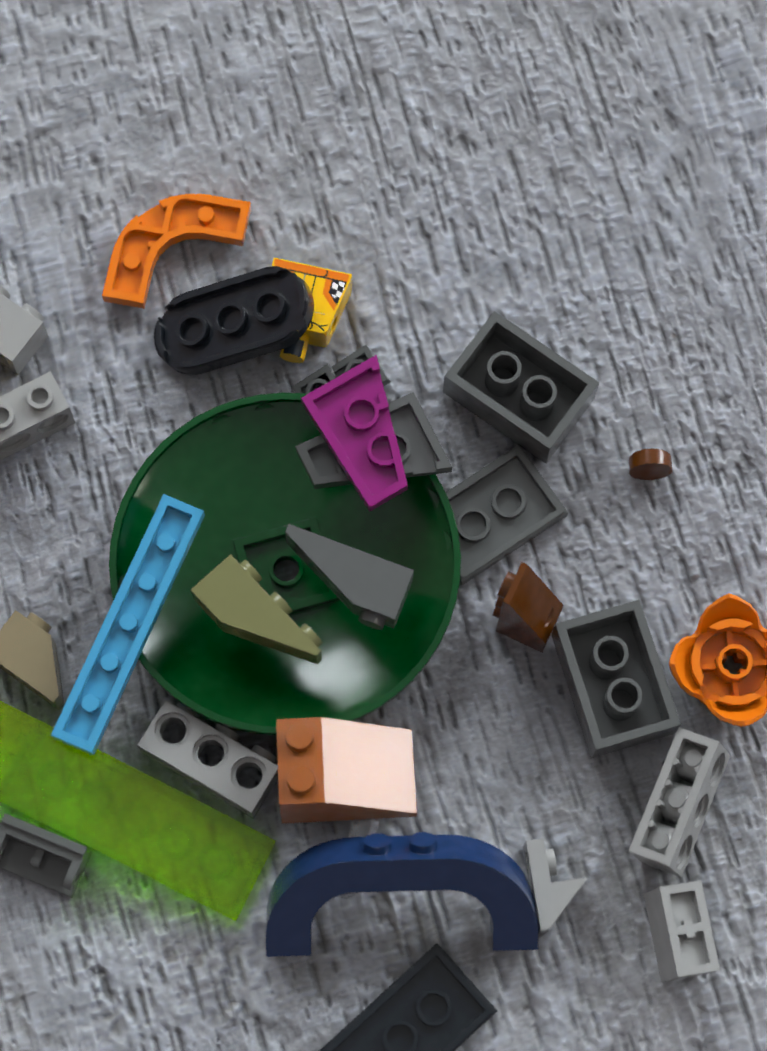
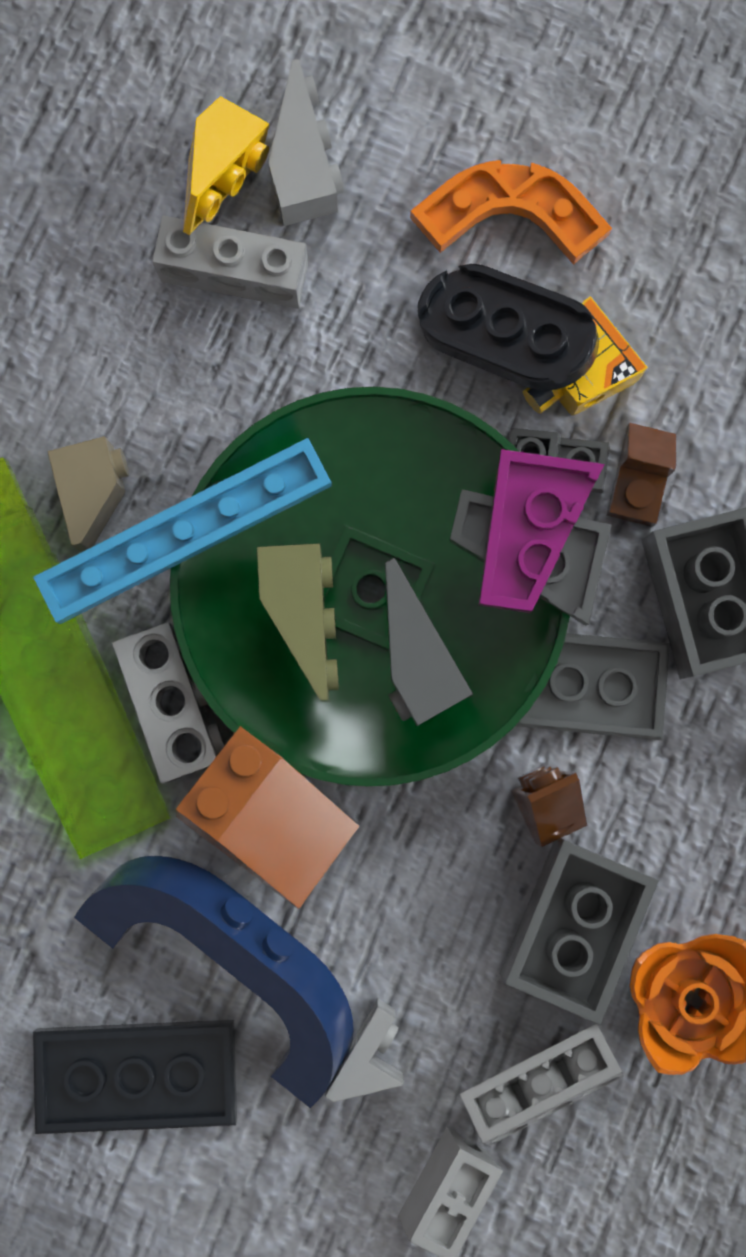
camera: 40 degrees right, 10 degrees up
none -> reddish brown slope [606,423,676,527]

